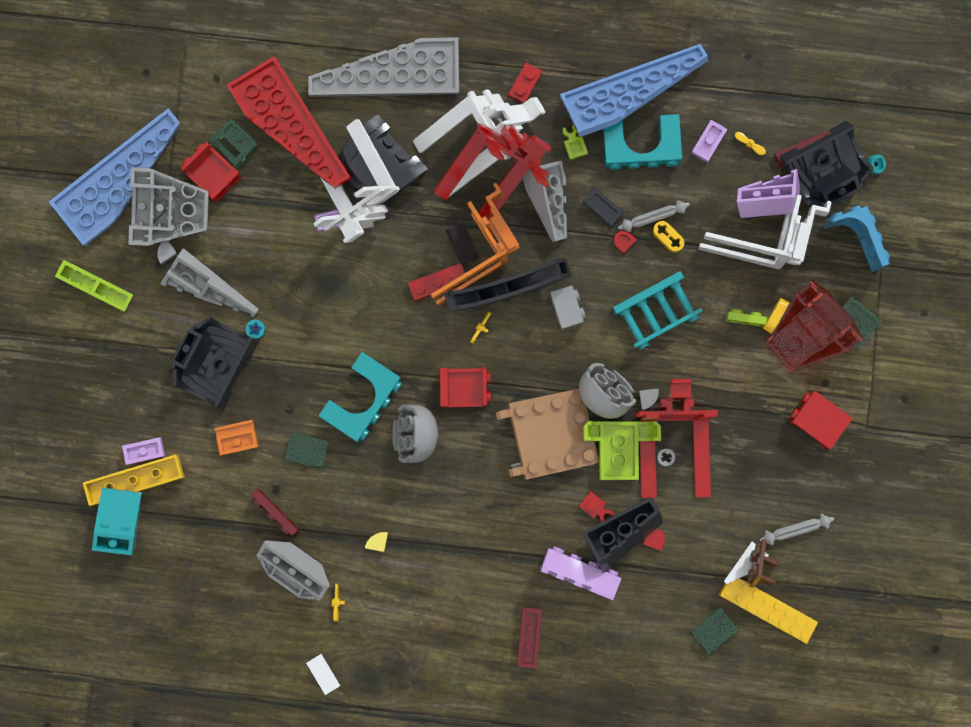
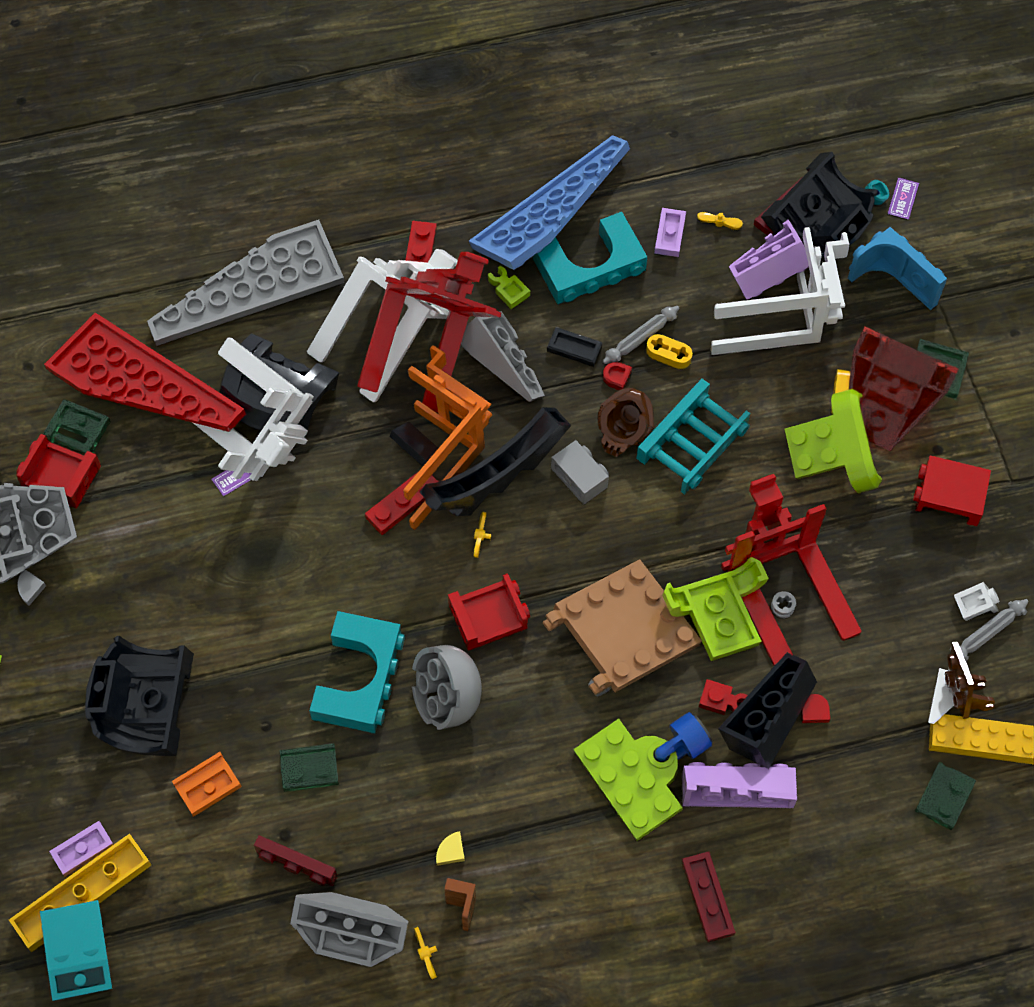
camera: 25 degrees left, 20 degrees down
light grey wedge [160,248,259,317] -> none
teal tile [246,320,266,339] -> none
light grey cylinder [579,363,636,419] -> none
light grey tile [639,388,659,410] -> none
lime plate [725,309,767,327] -> none
none -> dark orange panel [444,878,476,931]
none -> lime plate [574,712,713,841]
none -> reddish brown helmet [597,388,655,457]
none -> lime piece [785,389,882,493]
none -> medium lavender sticker [888,178,919,219]
none -> white bracket [954,582,1000,621]

